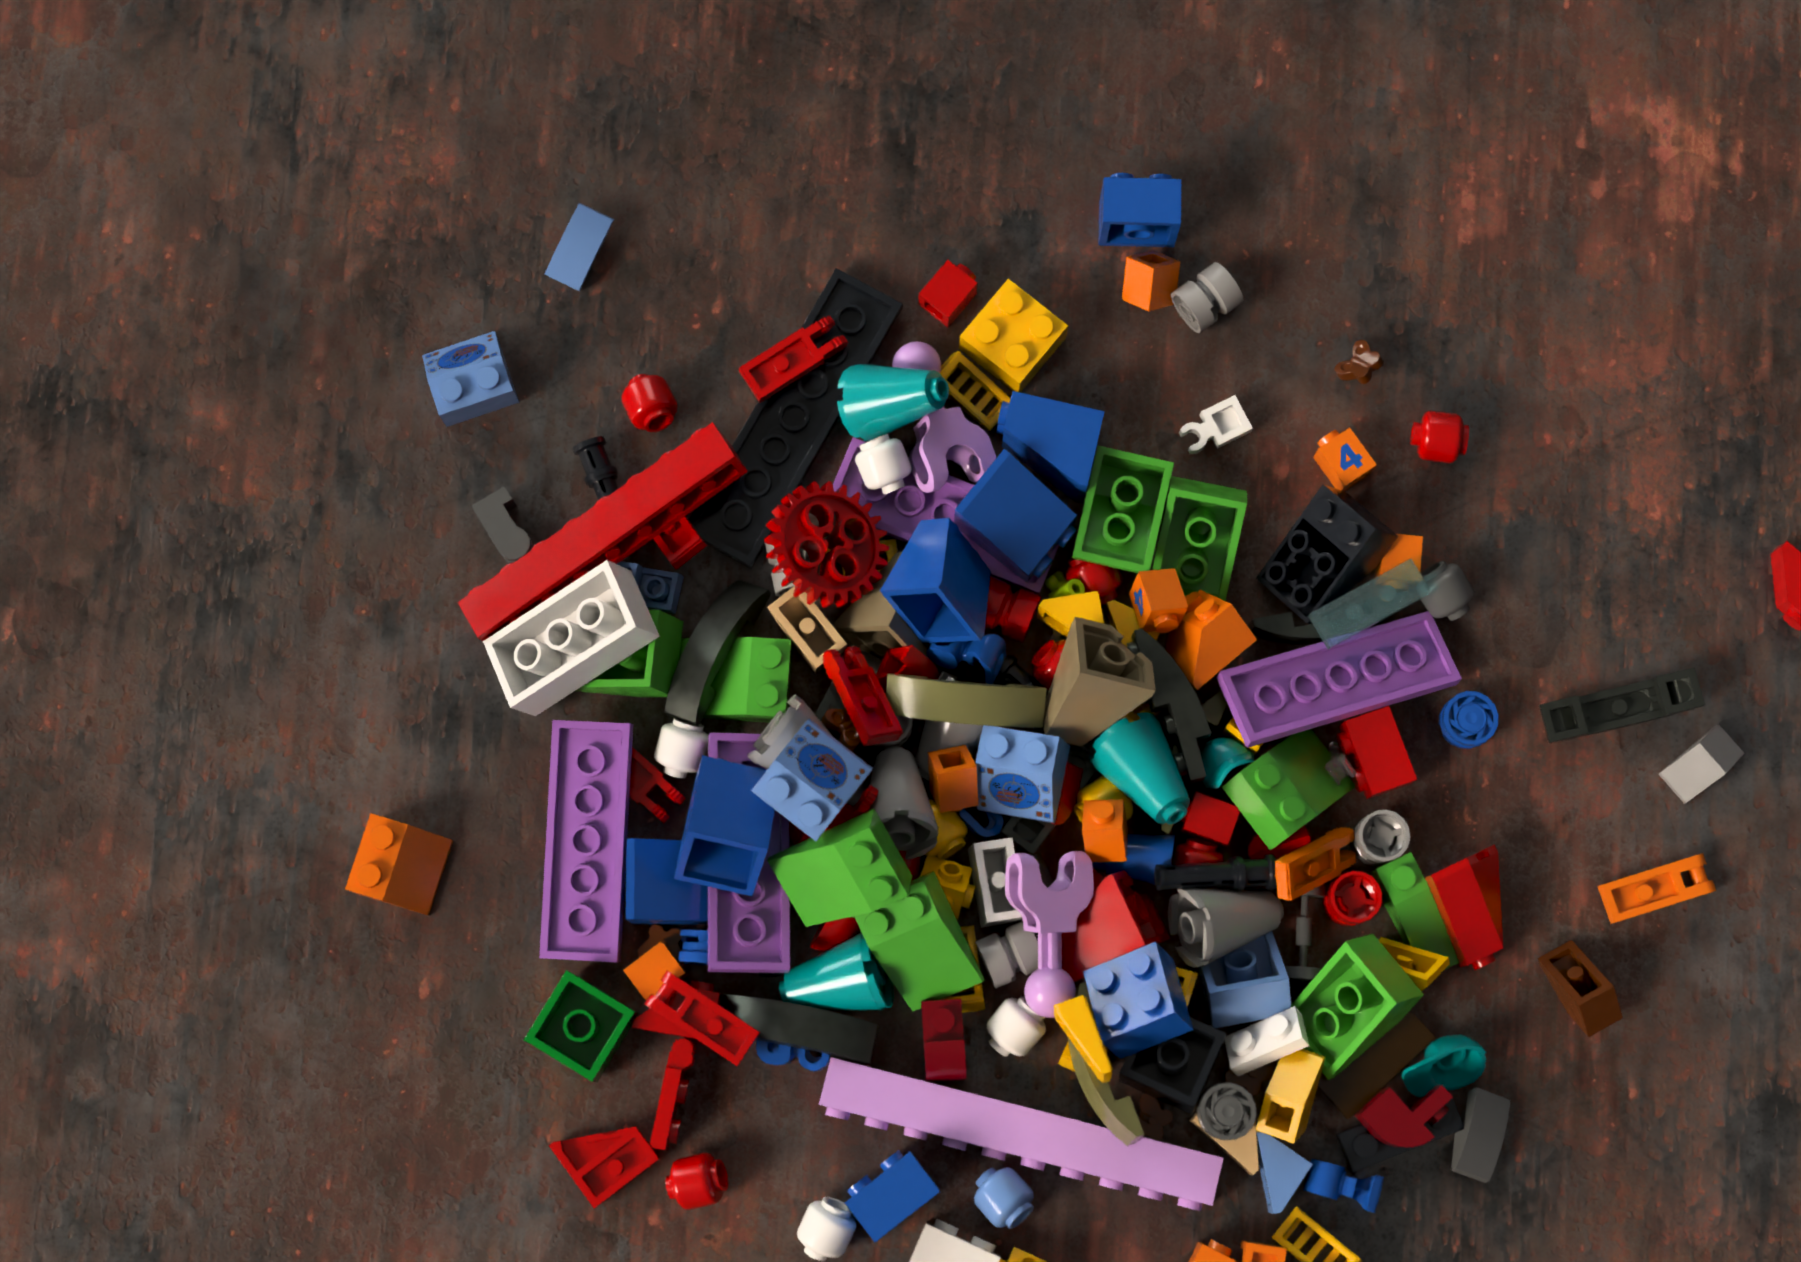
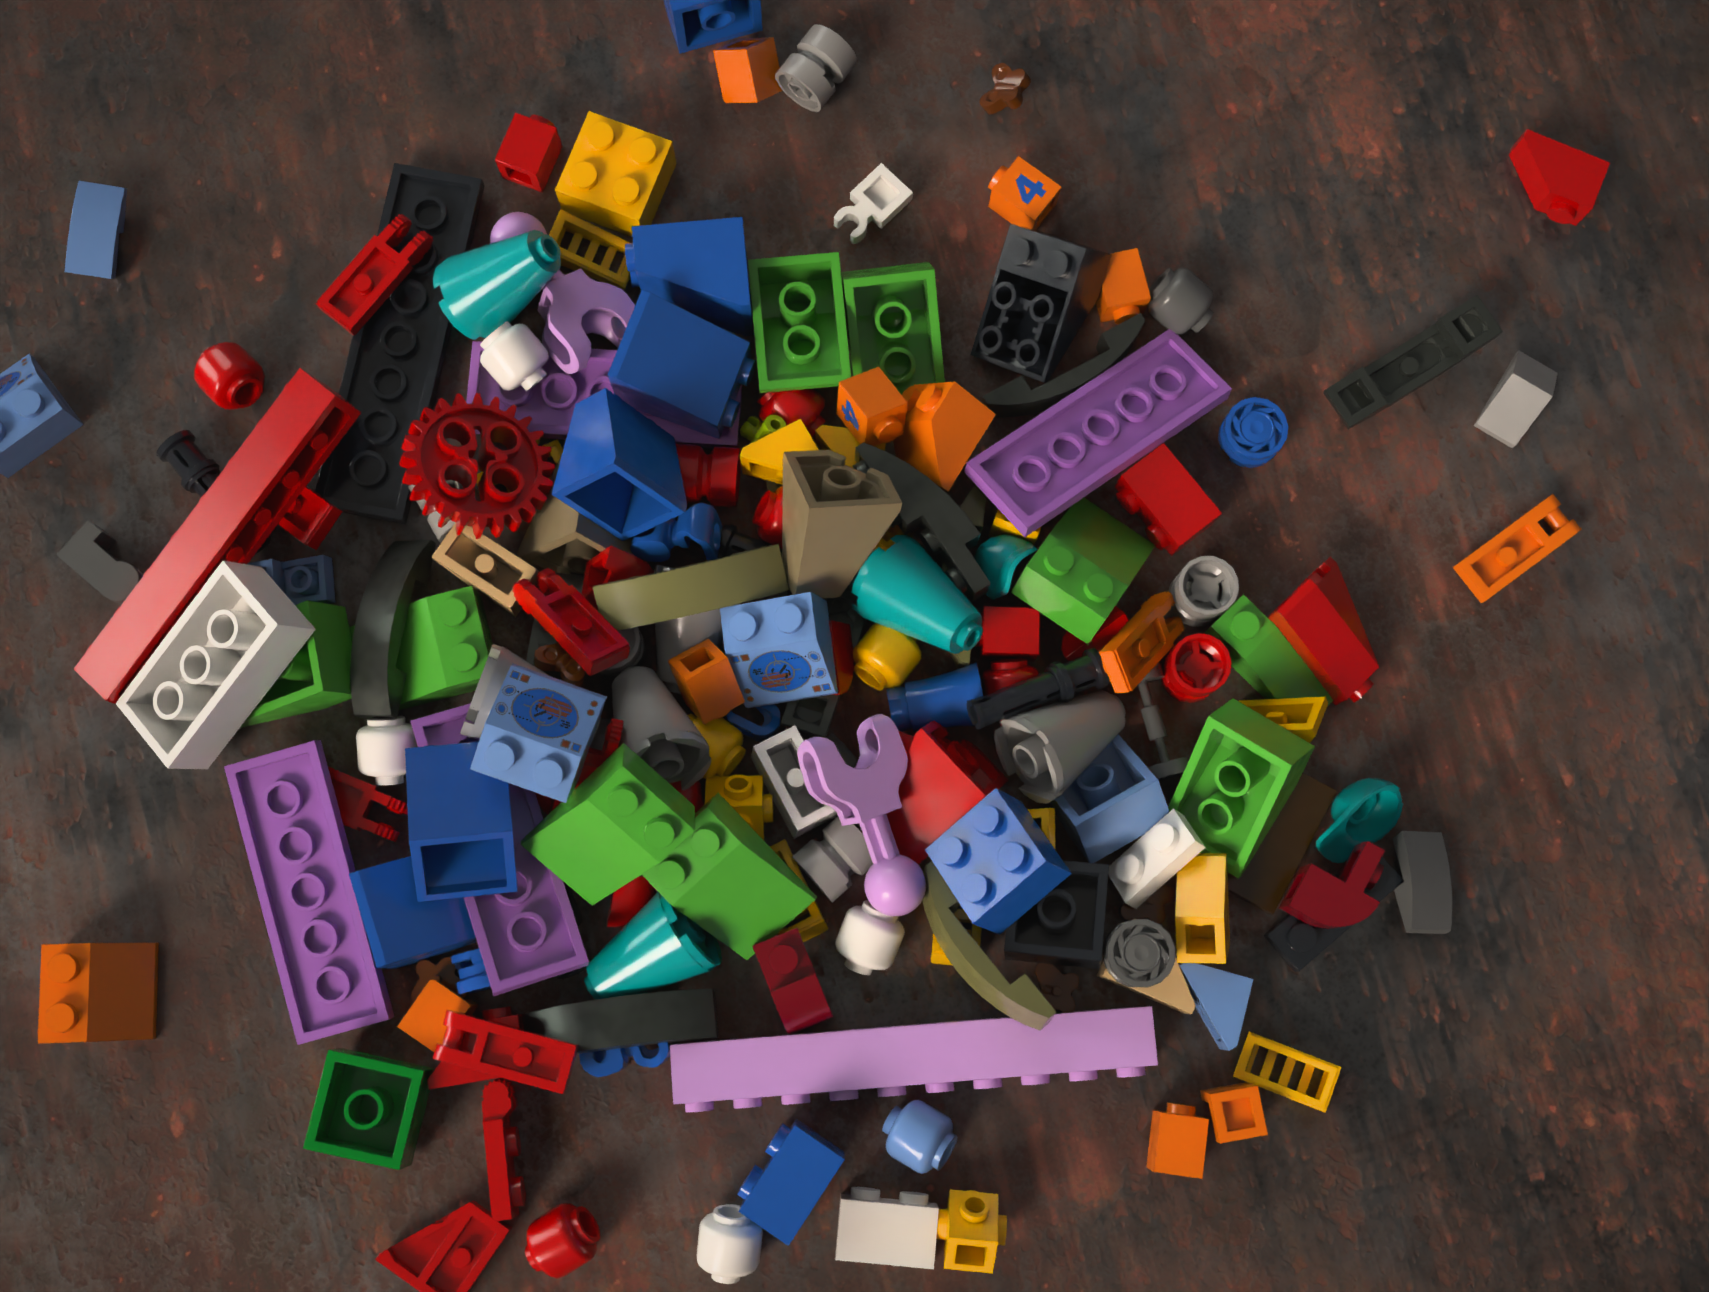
camera: 25 degrees left, 0 degrees up
yellow slope [1053,995,1113,1084] -> none
orange brick [1082,799,1128,862] -> none
blue leg [1303,1159,1384,1213] -> none
clear light blue tile [1308,558,1431,650] -> none
clear hand [1325,742,1356,786] -> none
red head [1410,410,1469,463] -> none
reddish brown slope [1537,940,1623,1037] -> none

